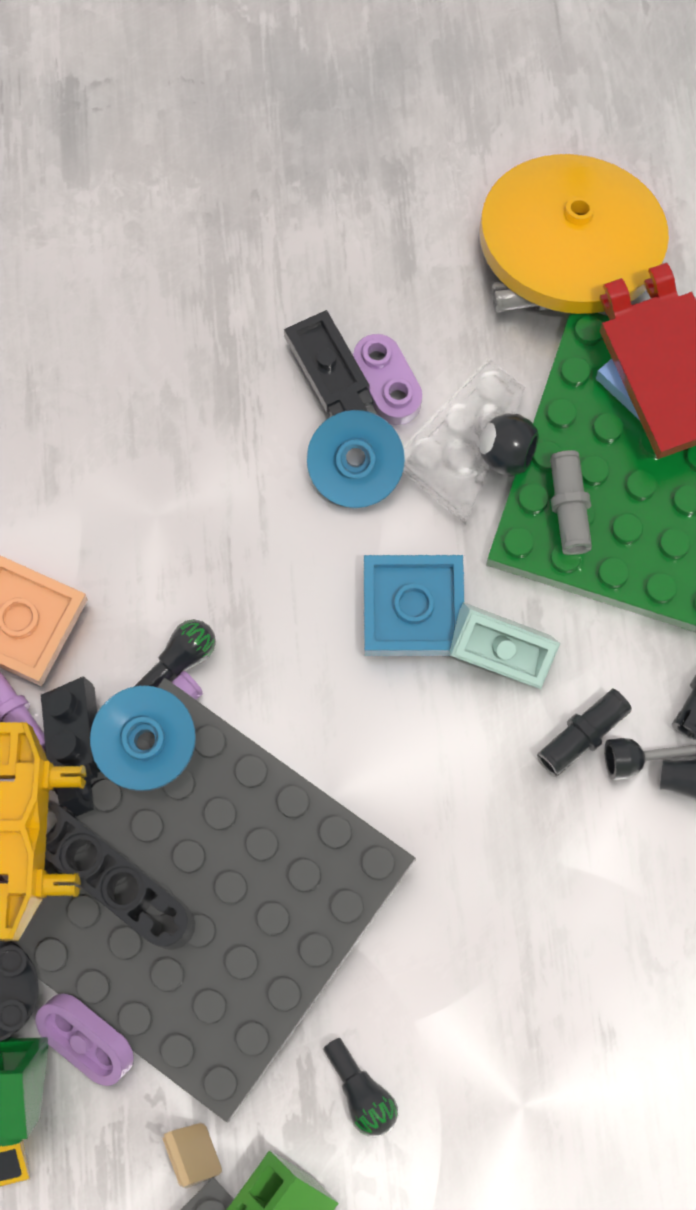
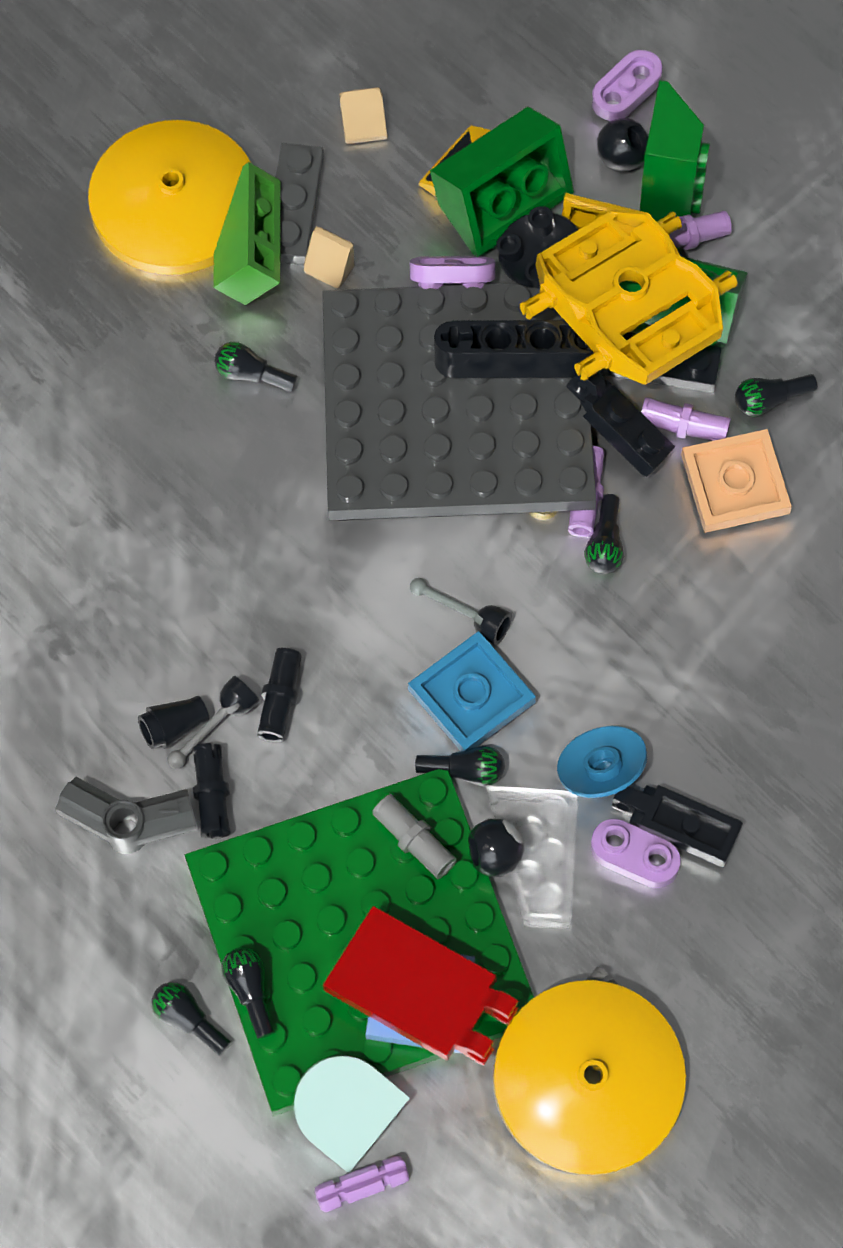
camera: 145 degrees right, 5 degrees down
dark azure dish [90,686,196,791] -> none
light aqua slope [449,602,561,689] -> none
none -> hinge [410,578,512,645]
none -> black piece [415,746,505,786]

